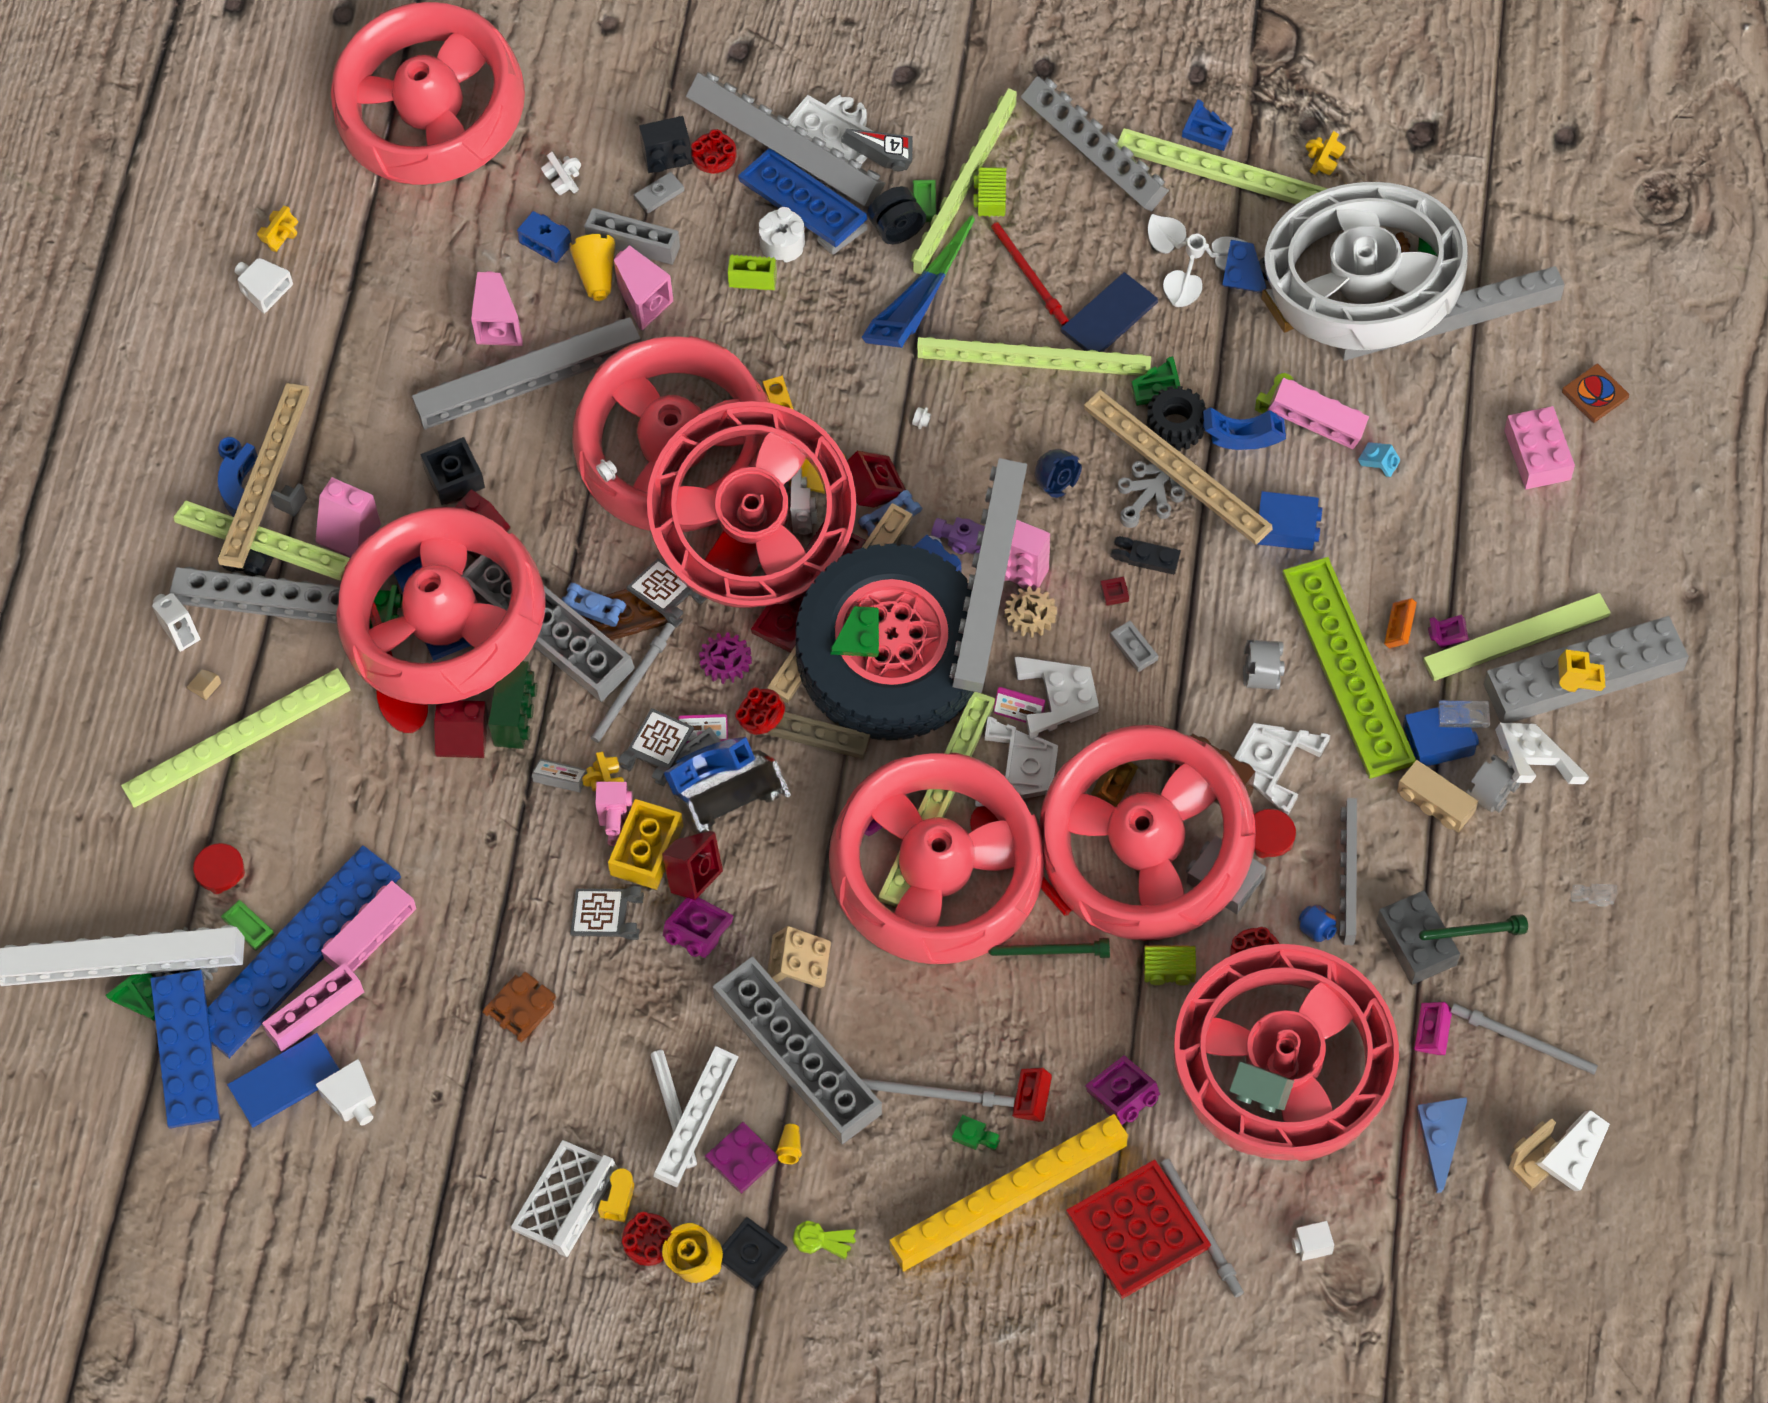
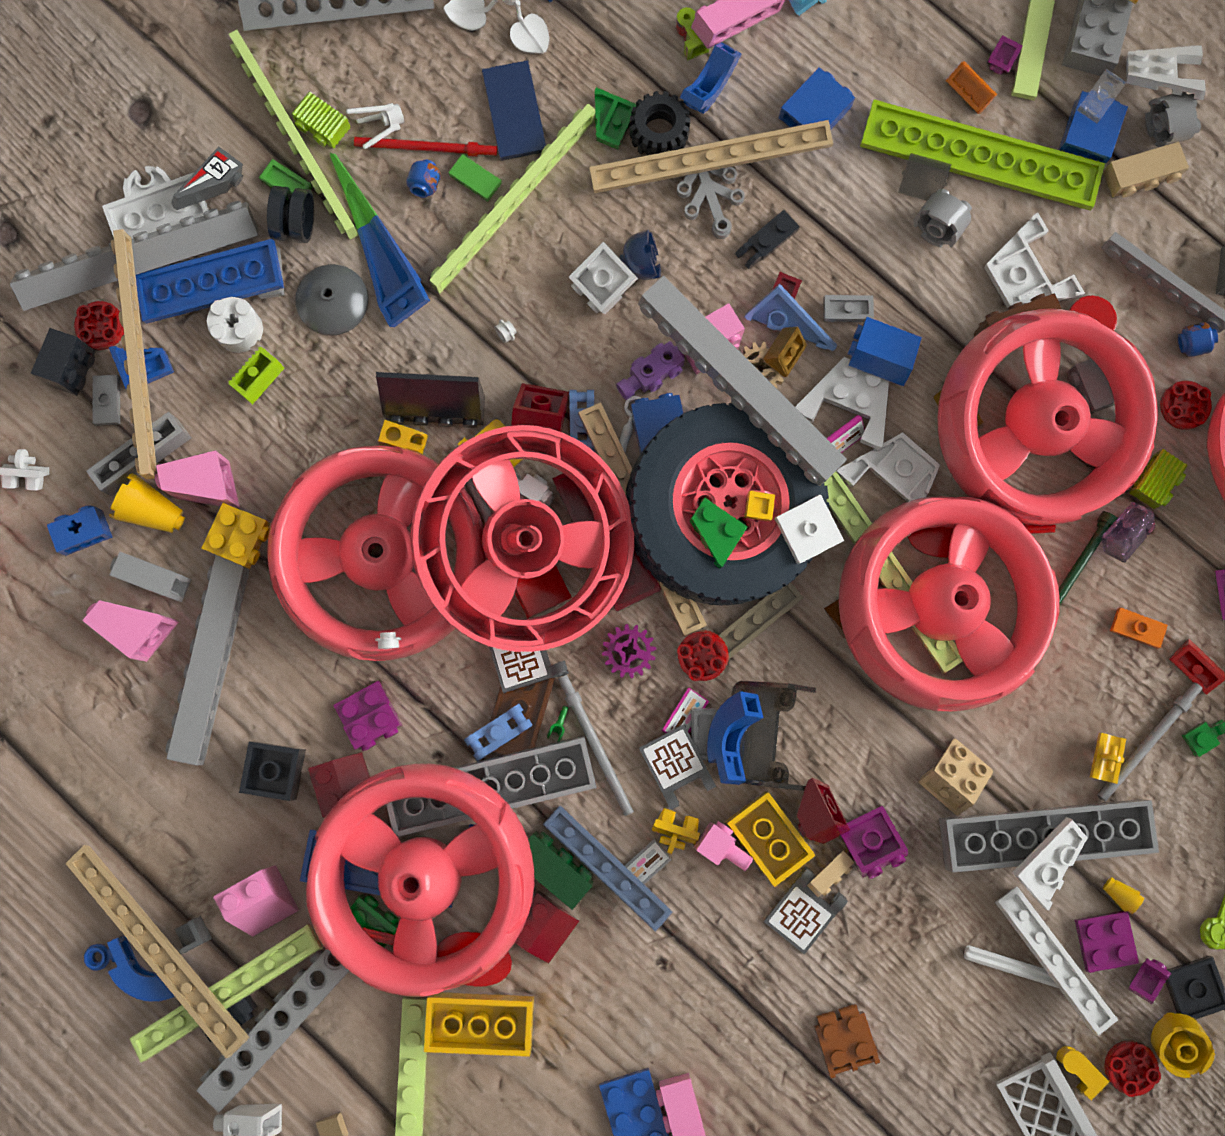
camera: 60 degrees left, 20 degrees up
none -> blue wing [108,346,174,390]
none -> light grey brick [110,552,192,602]
none -> tan plate [111,229,157,479]
none -> yellow plate [201,503,271,569]
none -> dark grey dish [295,264,369,336]
none -> magenta plate [333,681,402,752]
none -> white plant [346,103,404,149]
none -> black slope [376,372,485,428]
none -> blue head [406,159,441,198]
none -> yellow brick [424,992,534,1057]
none -> bright green tile [448,154,502,202]
none -> sand blue tile [543,806,673,932]
none -> green hand [547,706,569,742]
none -> white plate [569,242,638,314]
none -> medium blue wing [744,284,837,351]
none -> yellow plate [745,491,775,521]
none -> pearl gold slope [763,326,807,377]
none -> white plate [774,495,844,564]
none -> tan piece [807,851,855,897]
none -> blue brick [847,317,922,386]
none -> clear smoke piece [898,153,952,201]
none -> white wing [1012,817,1087,911]
none -> yellow hips [1090,733,1126,784]
none -> clear purple brick [1101,502,1156,563]
none -> orange plate [1110,607,1168,649]
none -> magenta bracket [1128,958,1171,1004]

